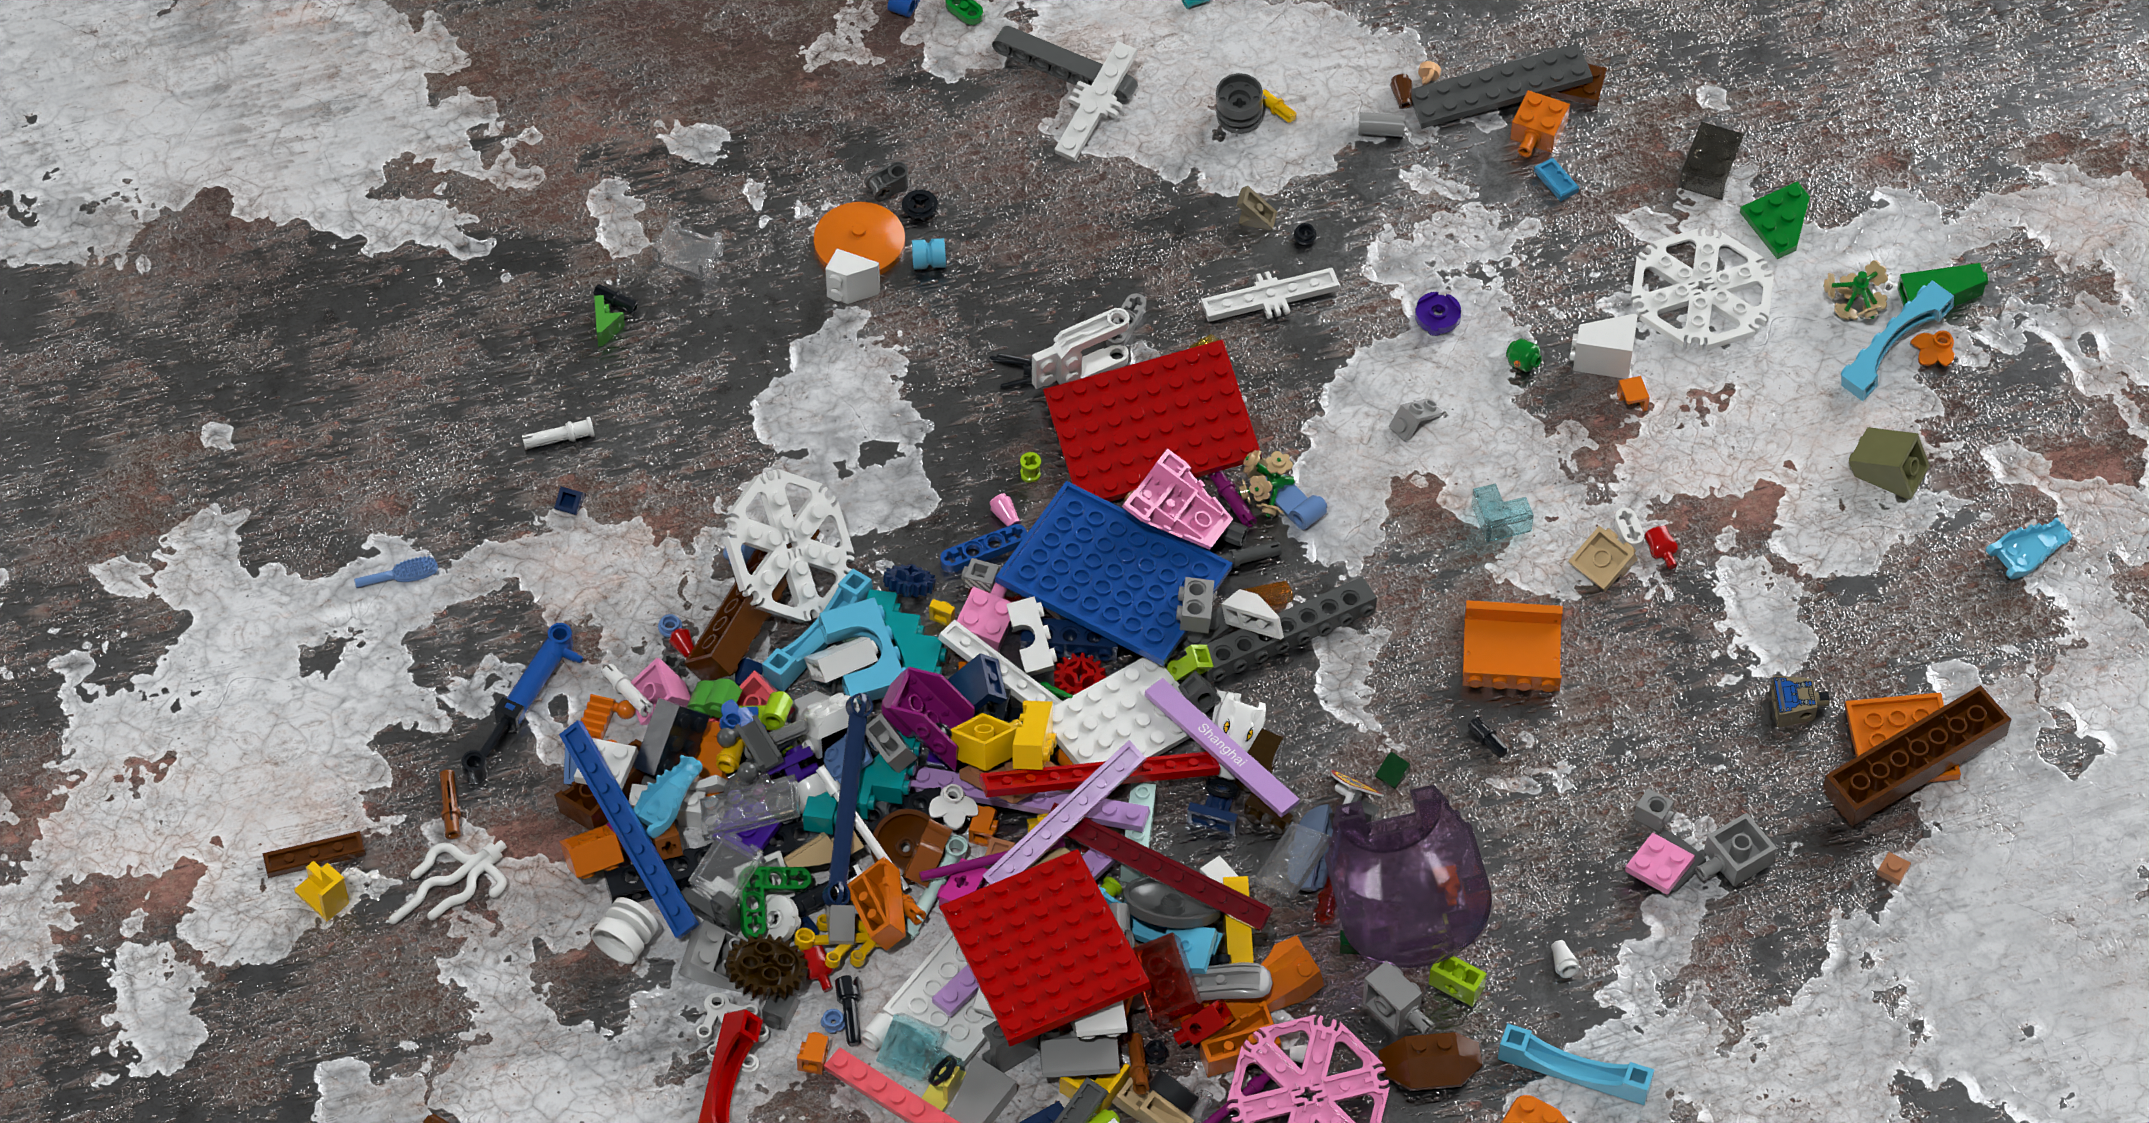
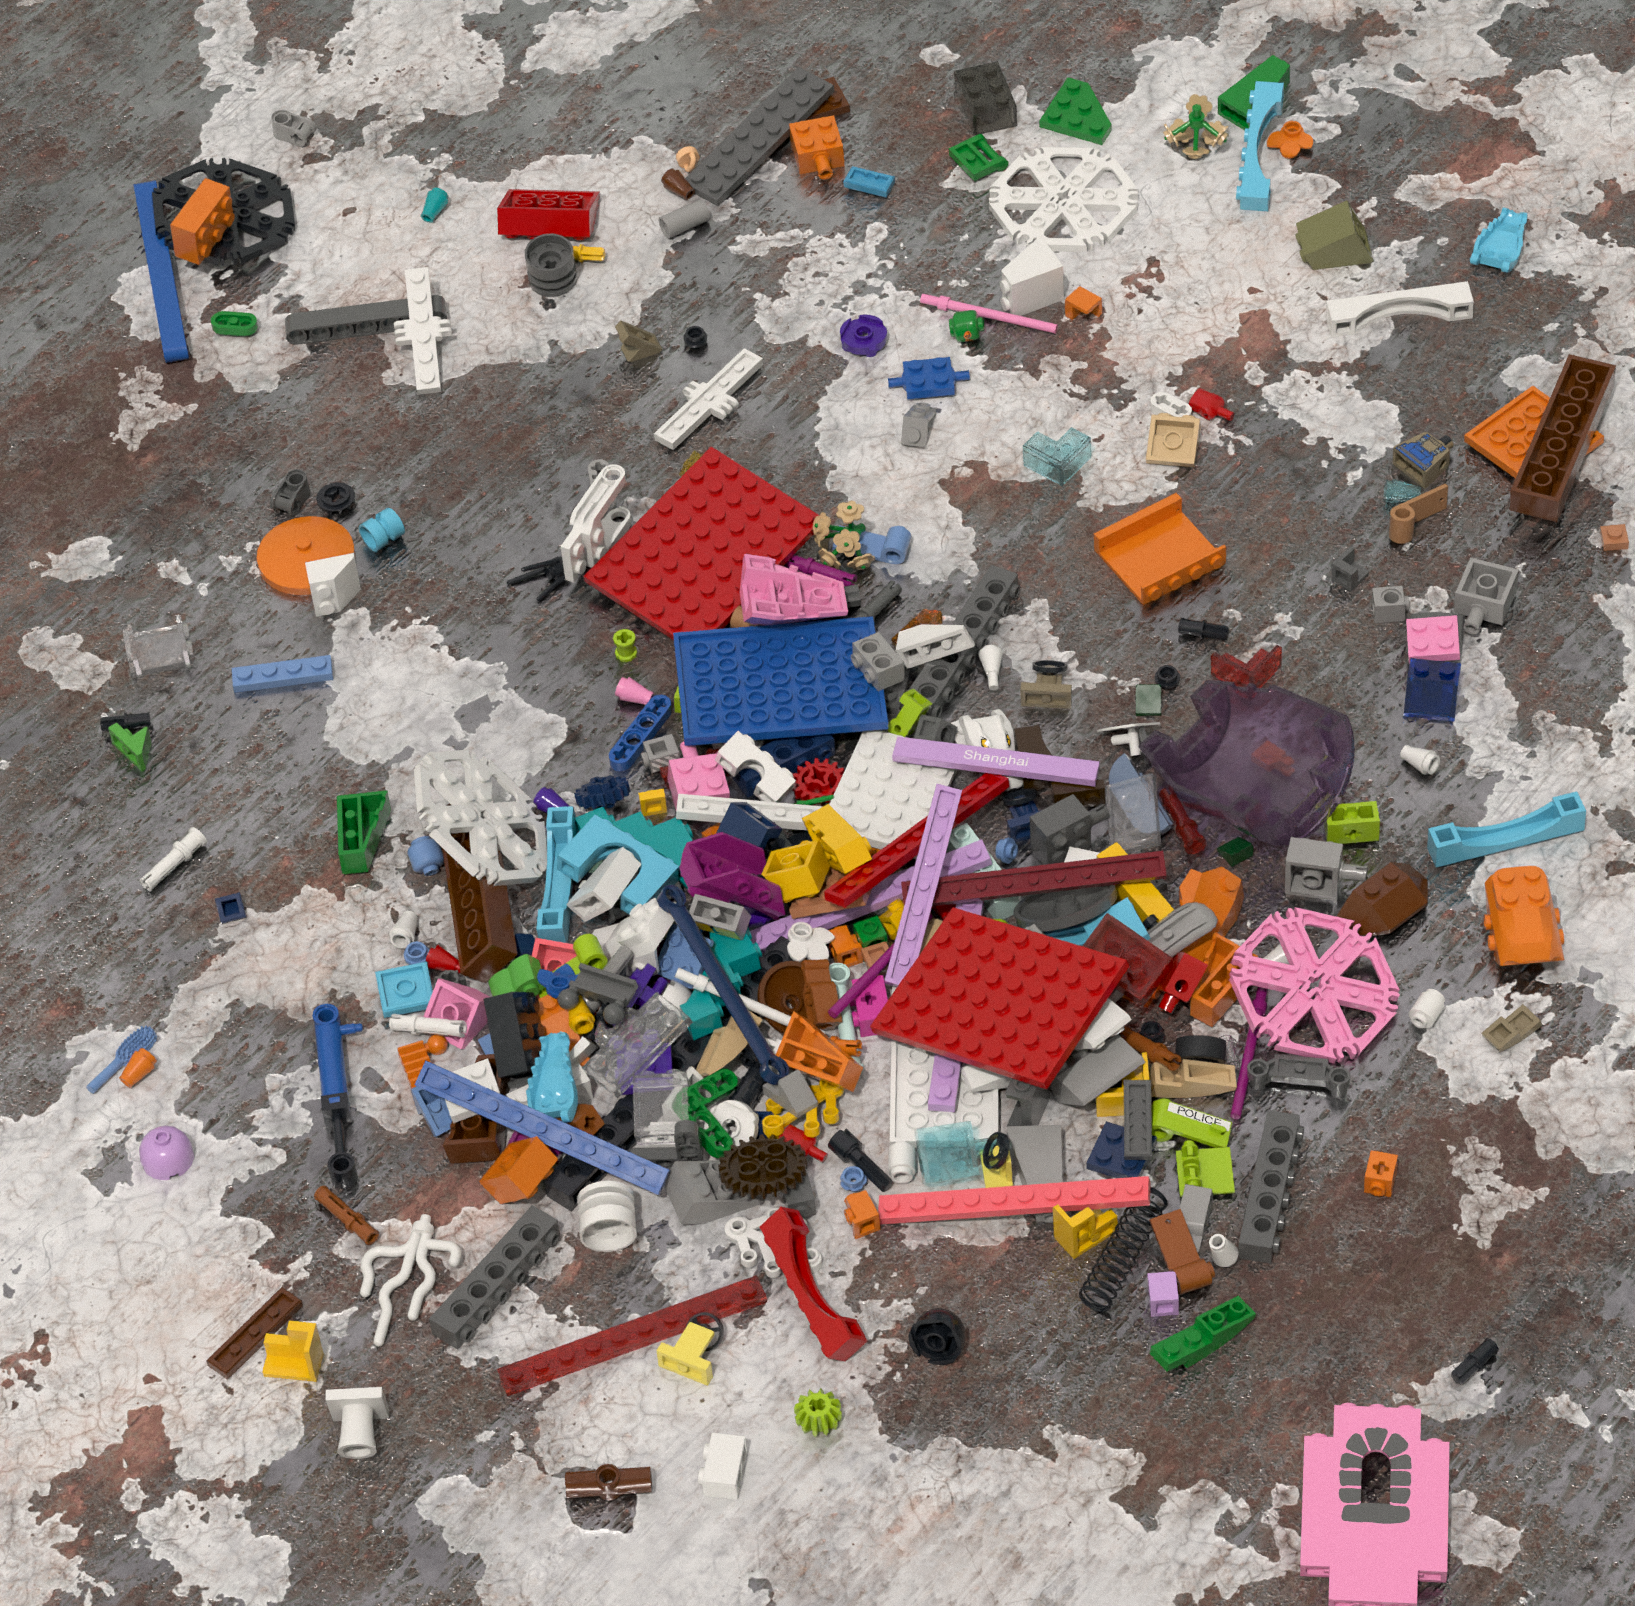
camera: 30 degrees left, 5 degrees down
none -> orange cone [119,1048,157,1088]
none -> lavender cylinder [139,1125,194,1180]
none -> medium blue plate [232,655,333,693]
none -> white plant [325,1387,389,1459]
none -> green wedge [337,790,391,874]
none -> medium azure plate [375,961,433,1018]
none -> white cone [389,911,418,949]
none -> dark grey brick [429,1205,560,1350]
none -> red slope [497,189,600,240]
none -> clear red plate [497,1275,767,1396]
none -> dark purple cone [533,787,569,813]
none -> light yellow piece [656,1312,724,1386]
none -> green brick [853,916,888,961]
none -> blue plate [888,357,970,399]
none -> bright pink bar [920,294,1058,334]
none -> green plate [949,134,1009,181]
none -> white cone [978,645,1003,691]
none -> medium blue plate [996,837,1018,864]
none -> dark tan piece [1020,660,1072,709]
none -> dark grey brick [1029,794,1110,865]
none -> black plate [1155,665,1180,689]
none -> clear red panel [1211,645,1282,697]
none -> white arch [1326,281,1474,338]
none -> dark grey panel [1332,547,1369,591]
none -> clear light blue cone [1383,479,1421,503]
none -> medium nougat door [1389,484,1448,544]
none -> clear blue slope [1403,658,1461,722]

